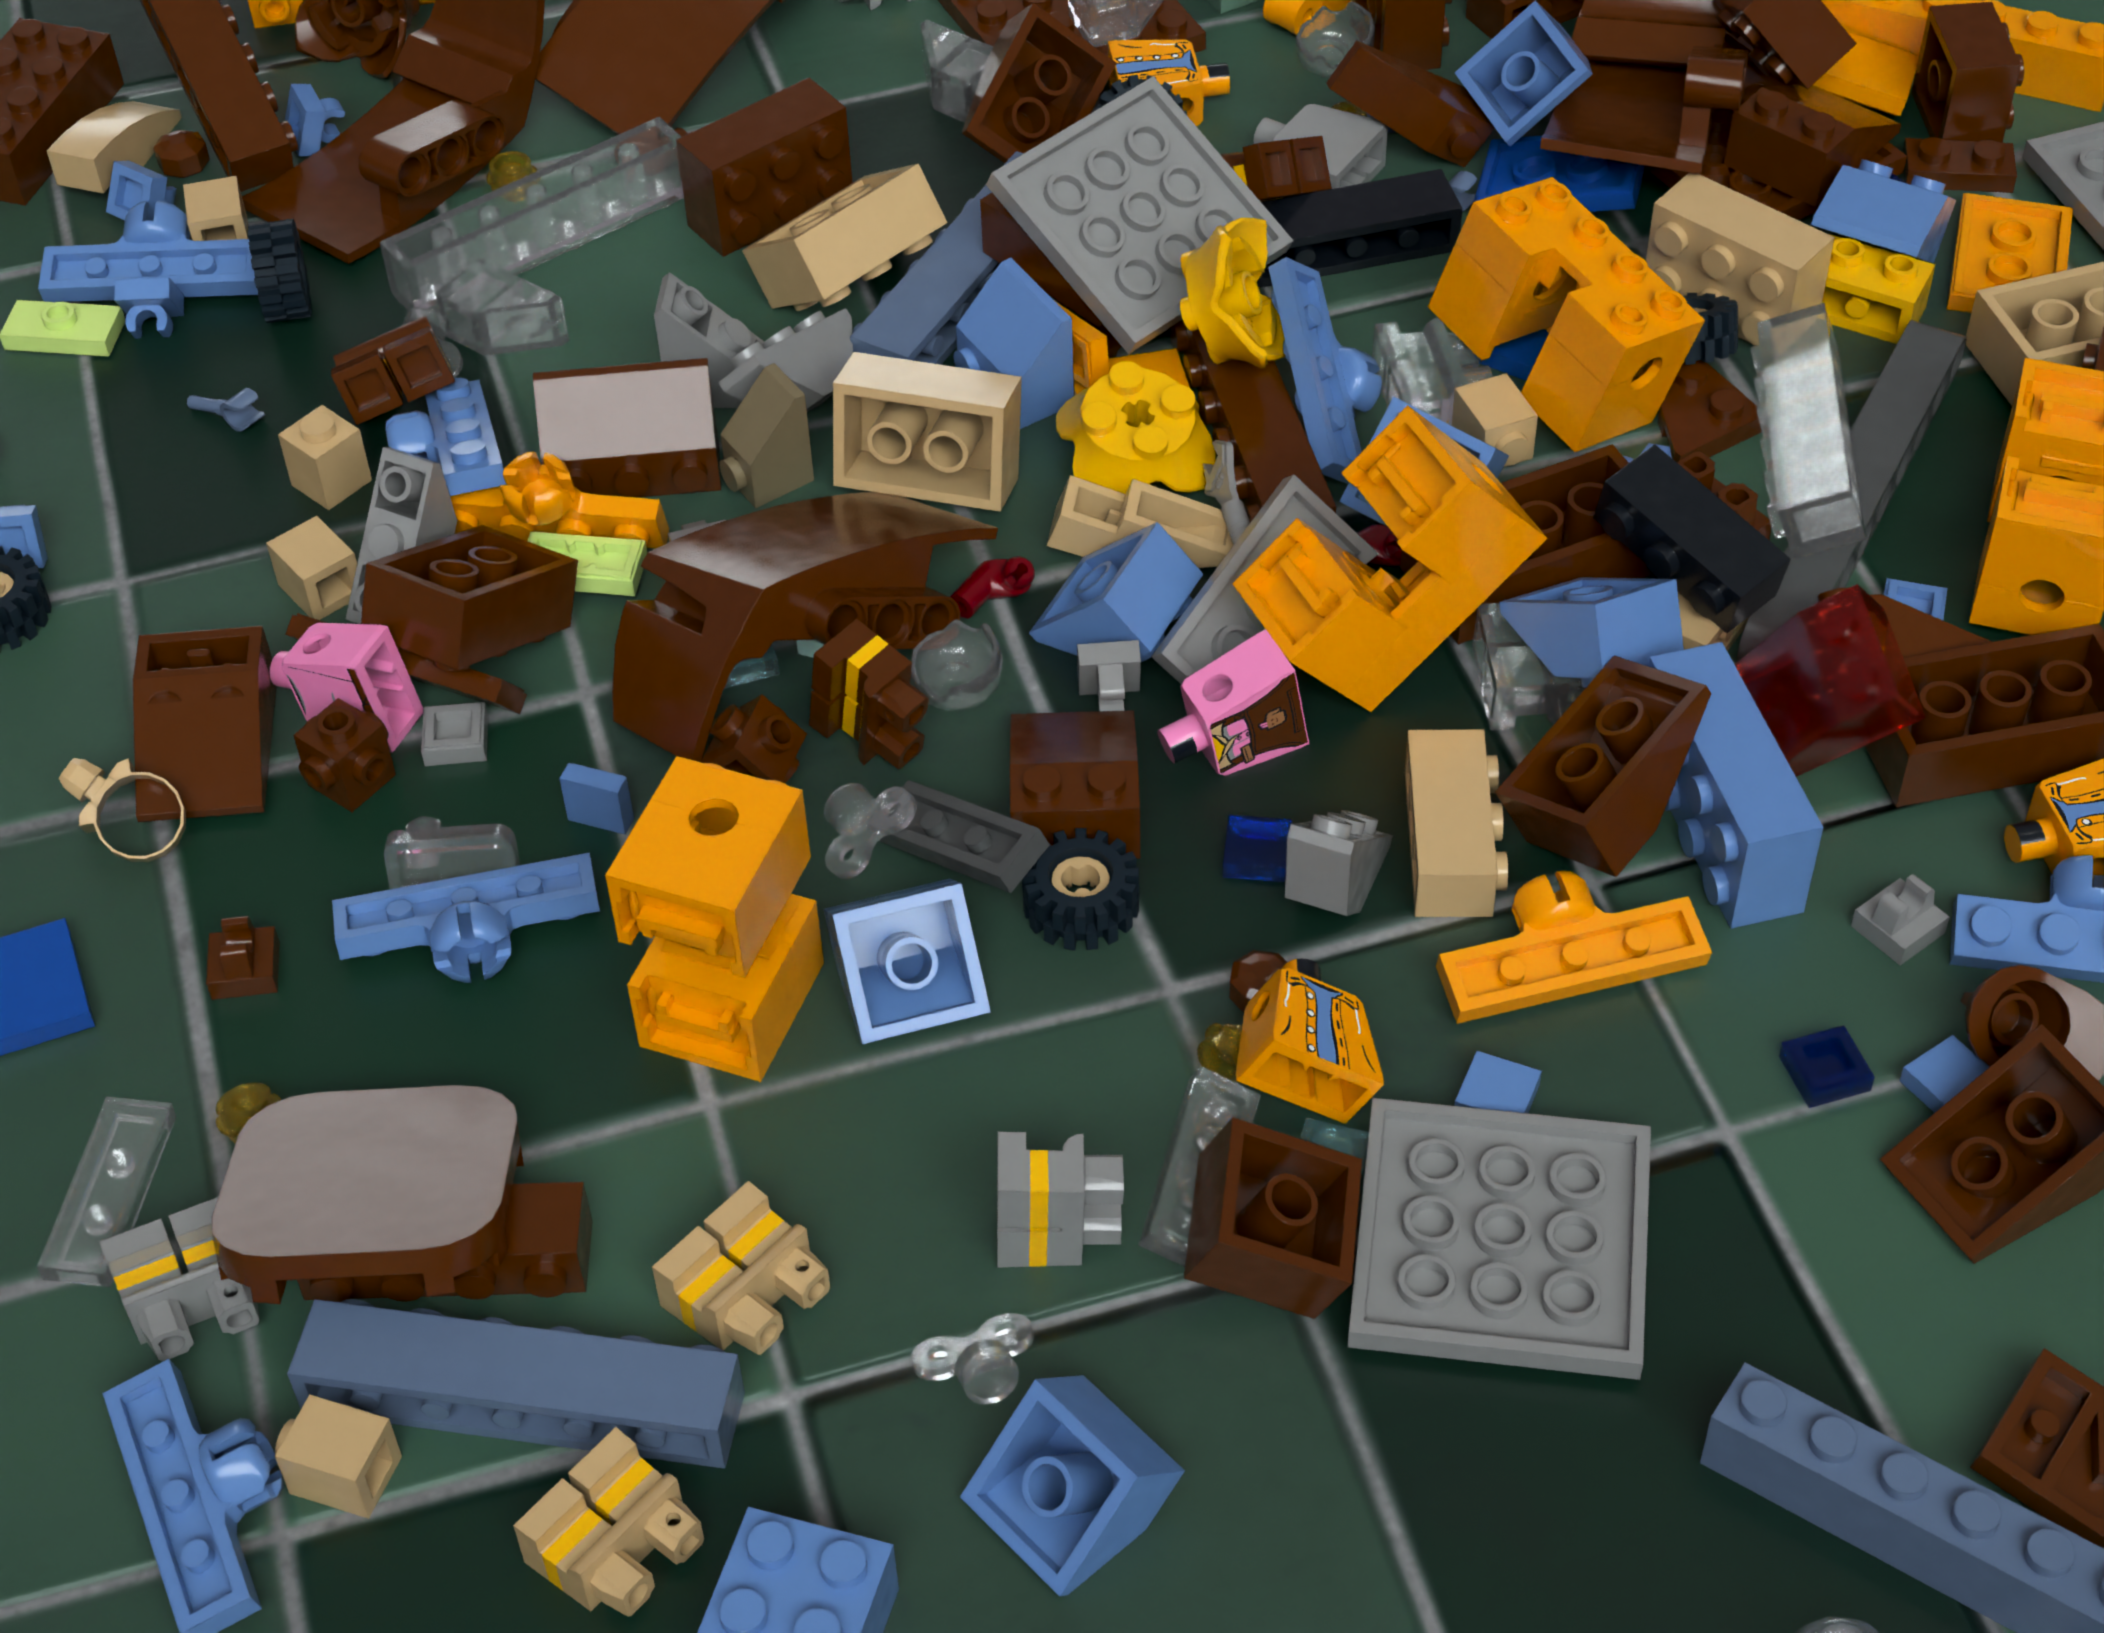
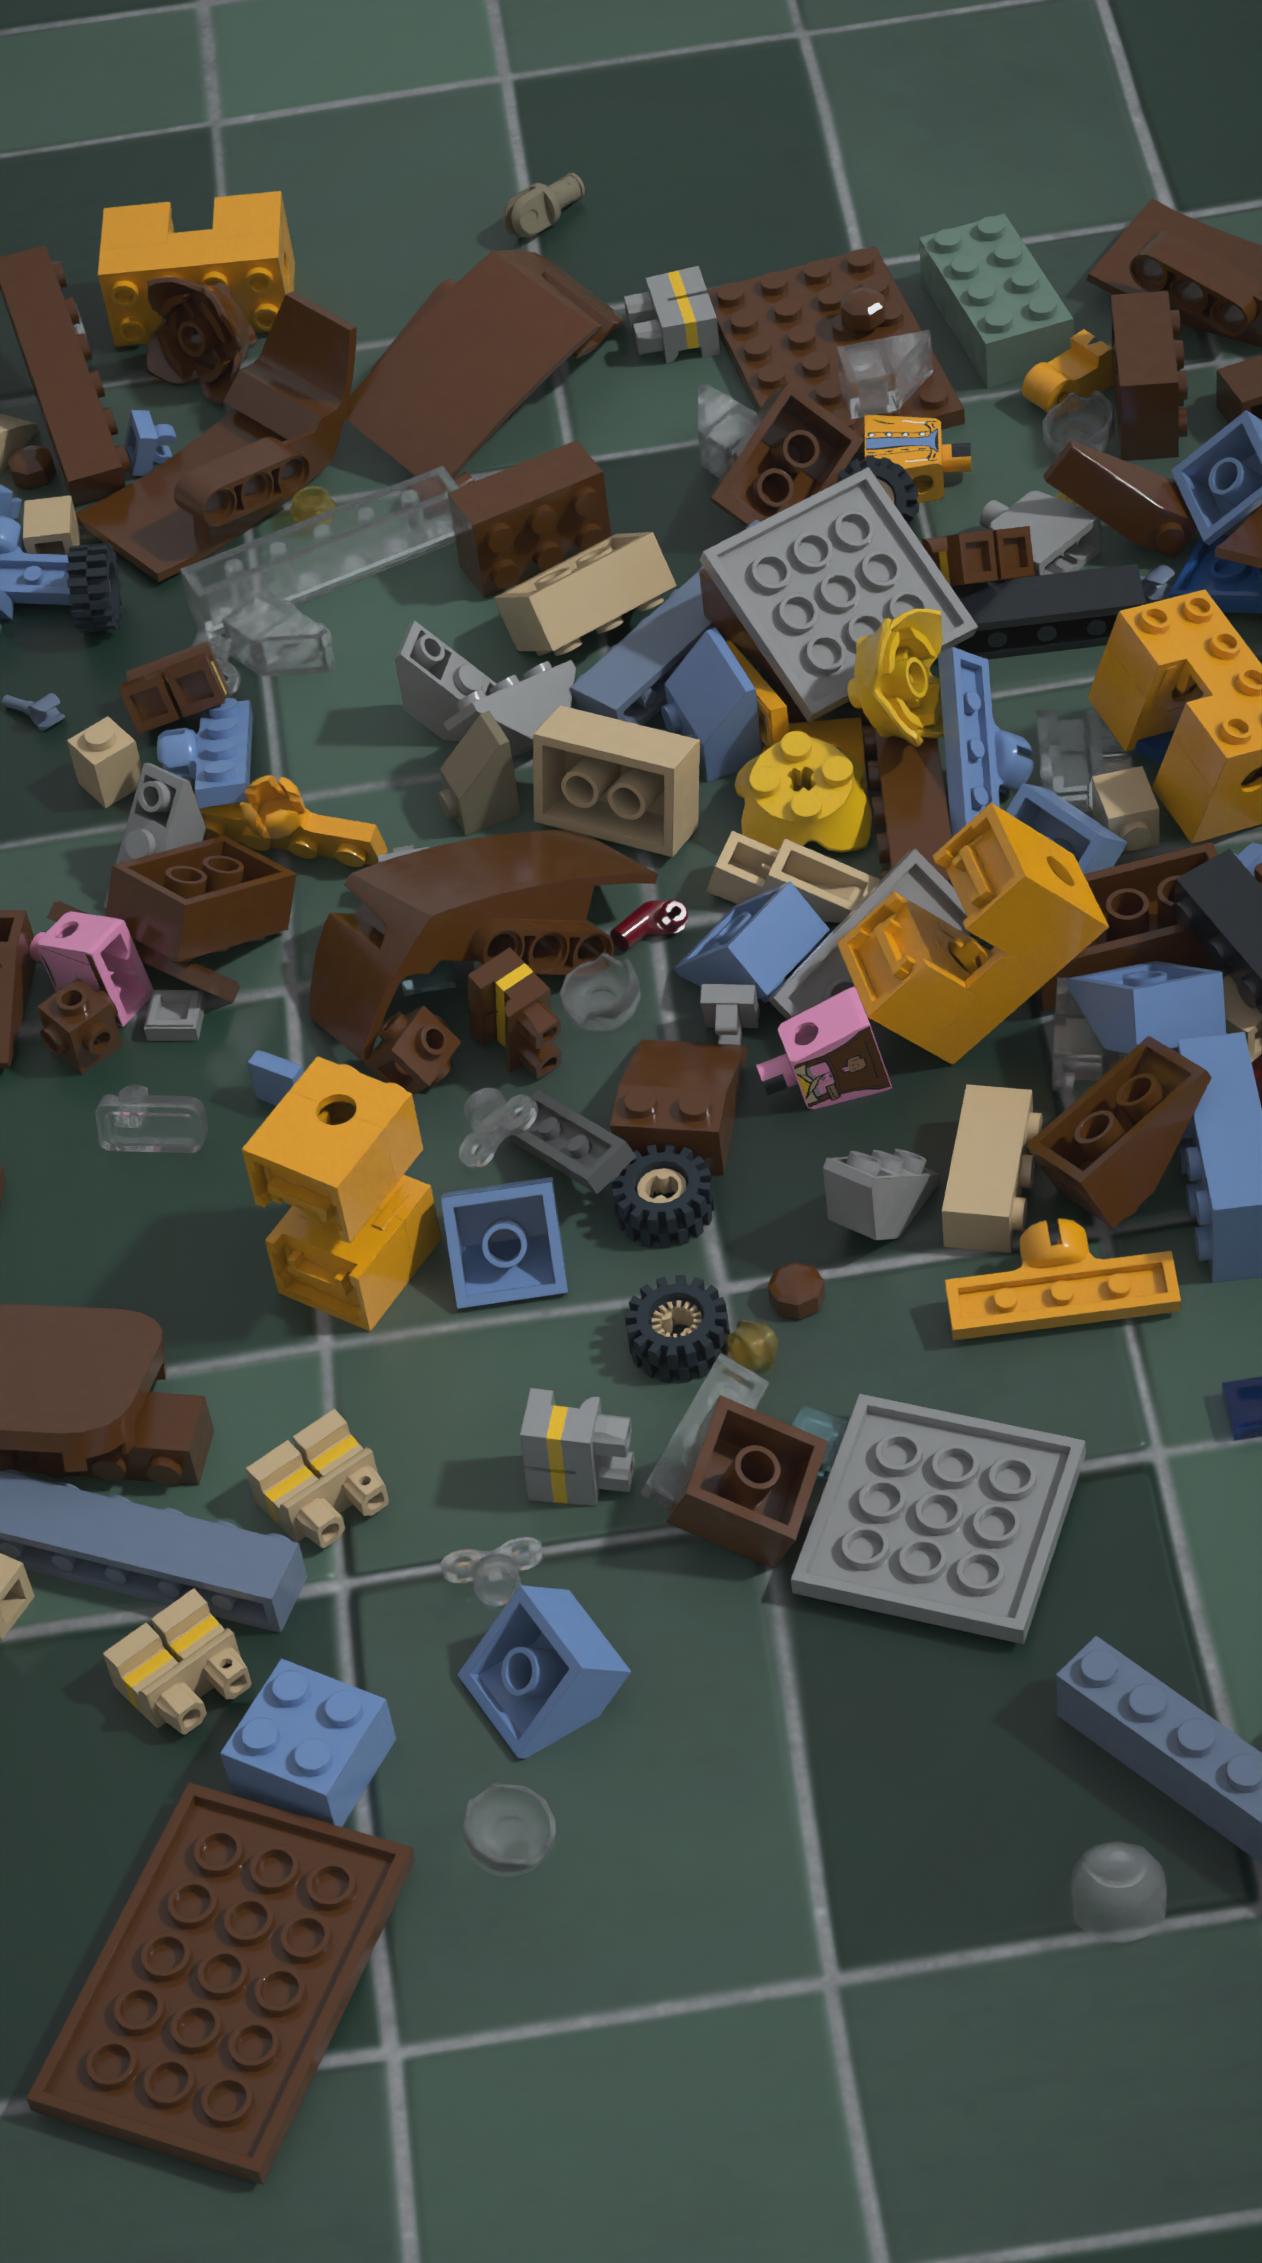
camera: 15 degrees right, 0 degrees up
tan brick [266,516,357,620] -> none
medium blue plate [332,852,600,983] -> none
yellowish green plate [528,531,647,596] -> none
slope [533,358,721,498] -> none
light grey piece [1203,440,1250,545] -> none
clear blue tile [1223,815,1292,882] -> none
light orange torso [1235,958,1384,1124] -> none
medium blue tile [1454,1051,1542,1113] -> none
none -> black bush [625,1275,731,1383]

